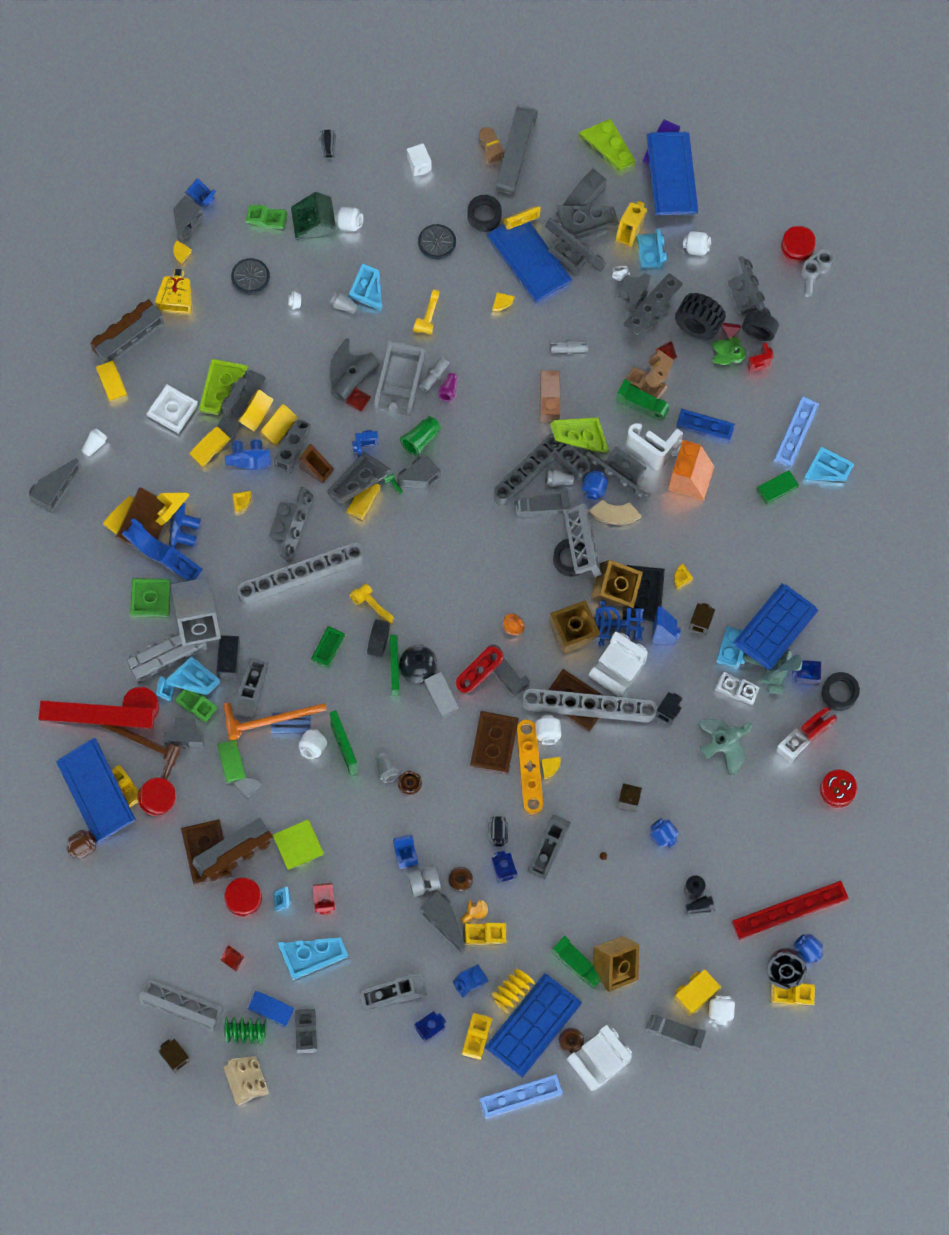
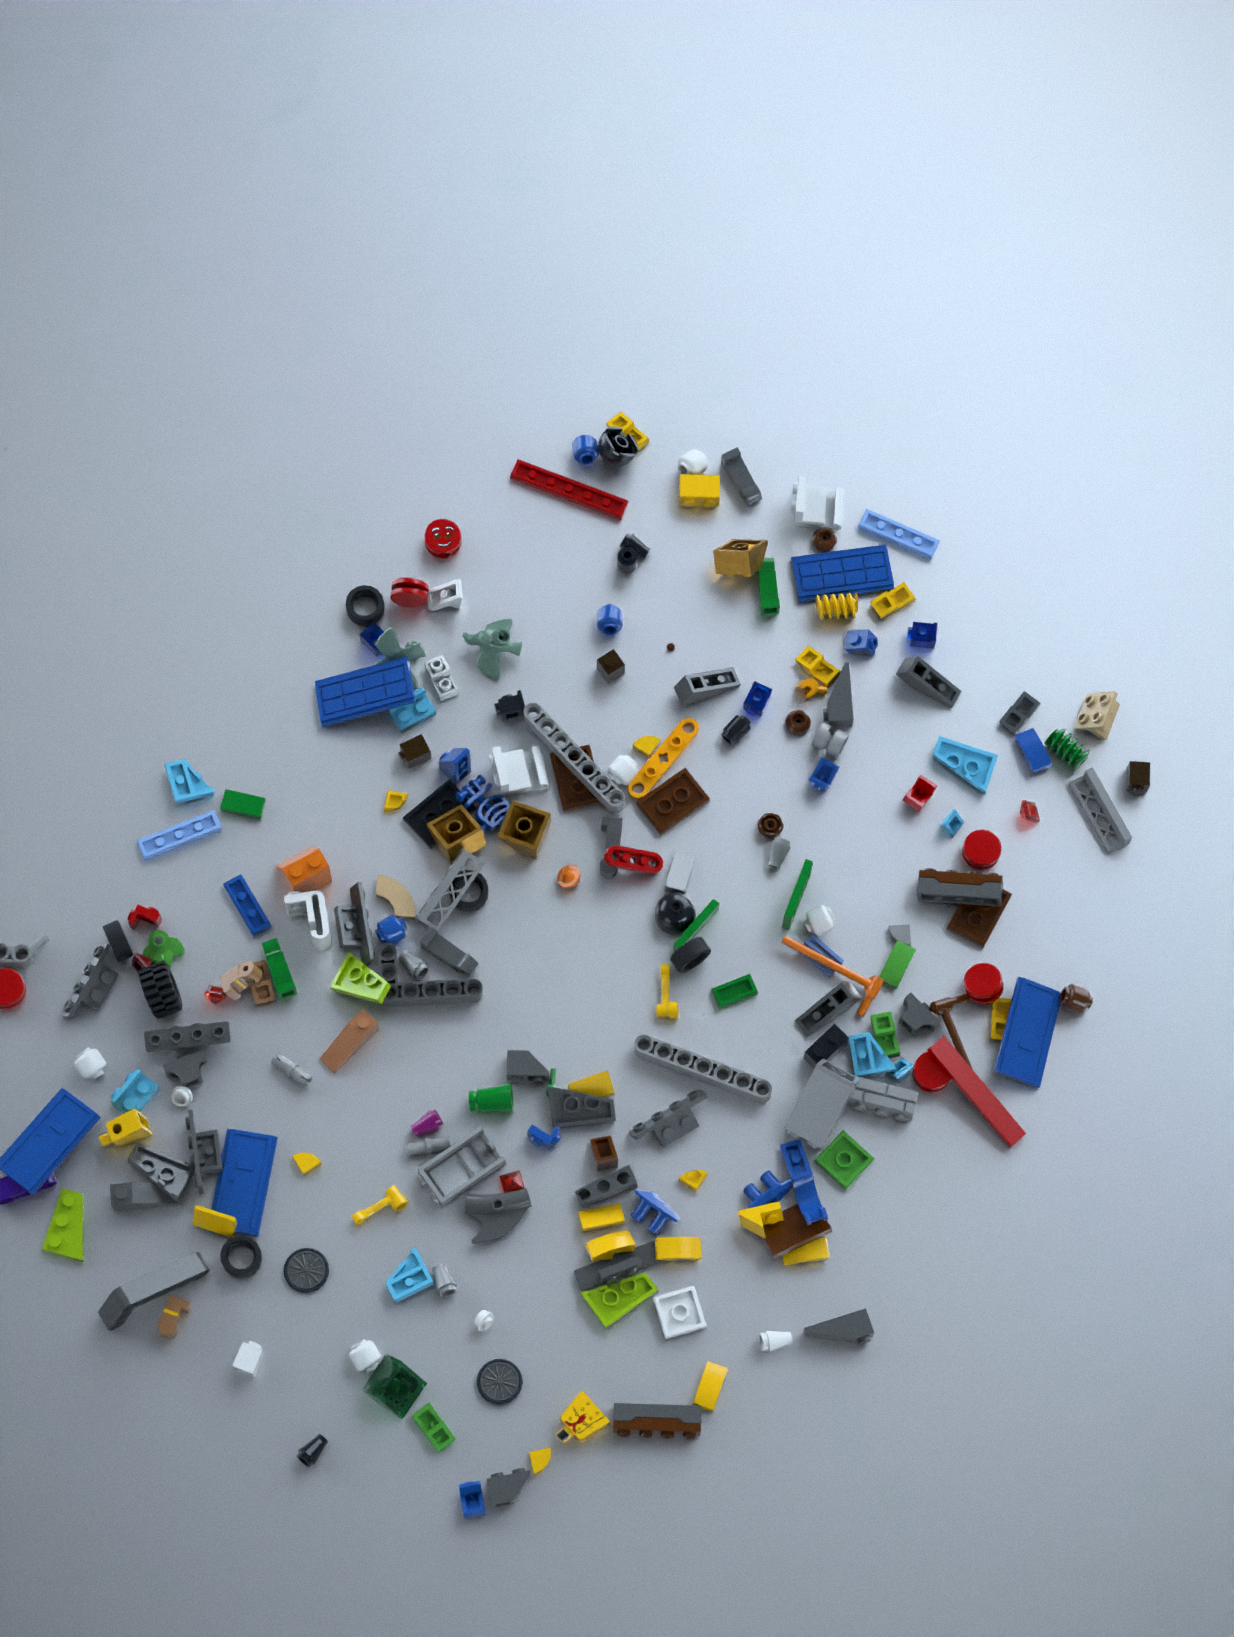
camera: 135 degrees left, 0 degrees up
lime piece [273,819,324,870] -> none

